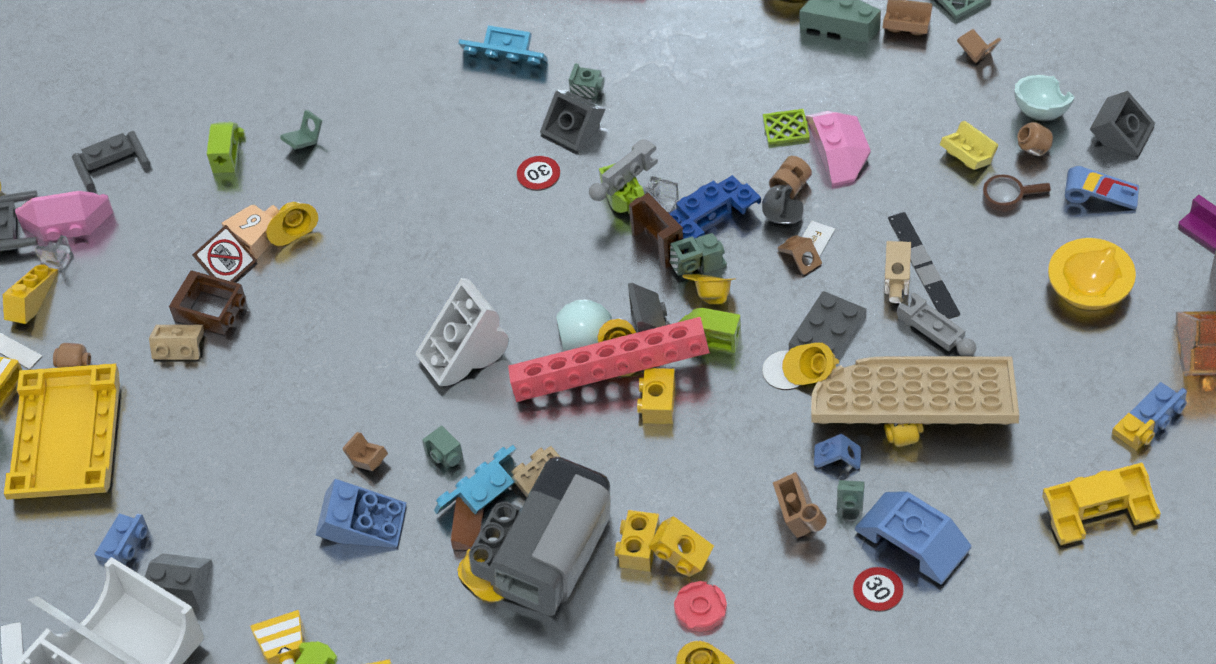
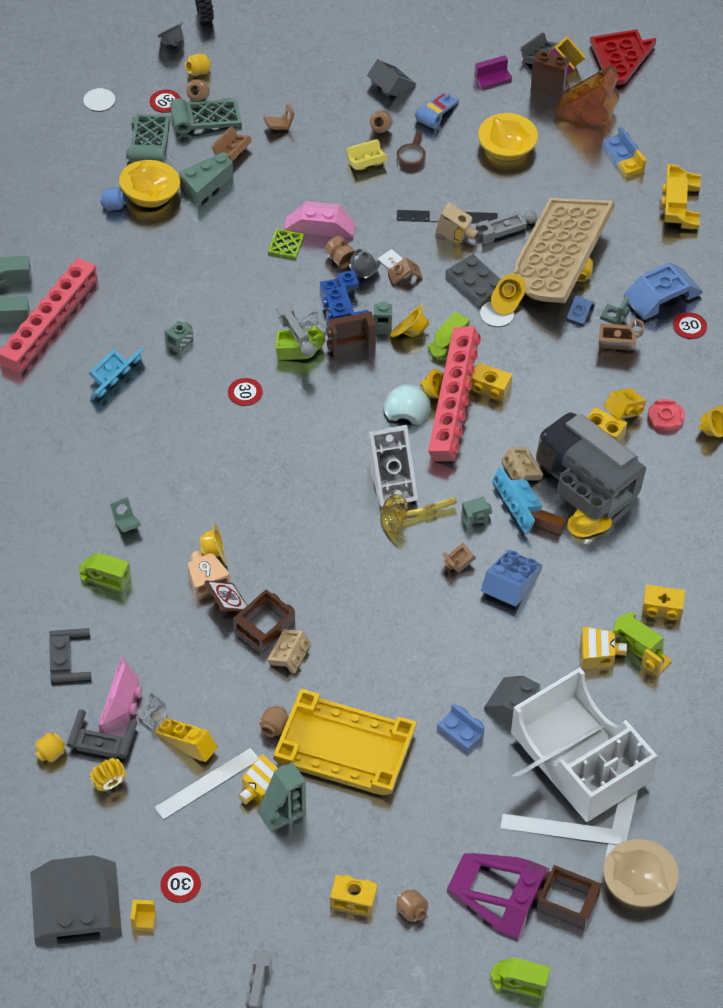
camera: 75 degrees left, 0 degrees up
dark grey slope [540,90,605,151] -> none
dark grey slope [628,283,670,333] -> none
sand green brick [670,236,703,276] -> none
light aqua cylinder [1014,75,1074,121] -> none
none -> clear yellow dish [380,494,457,532]

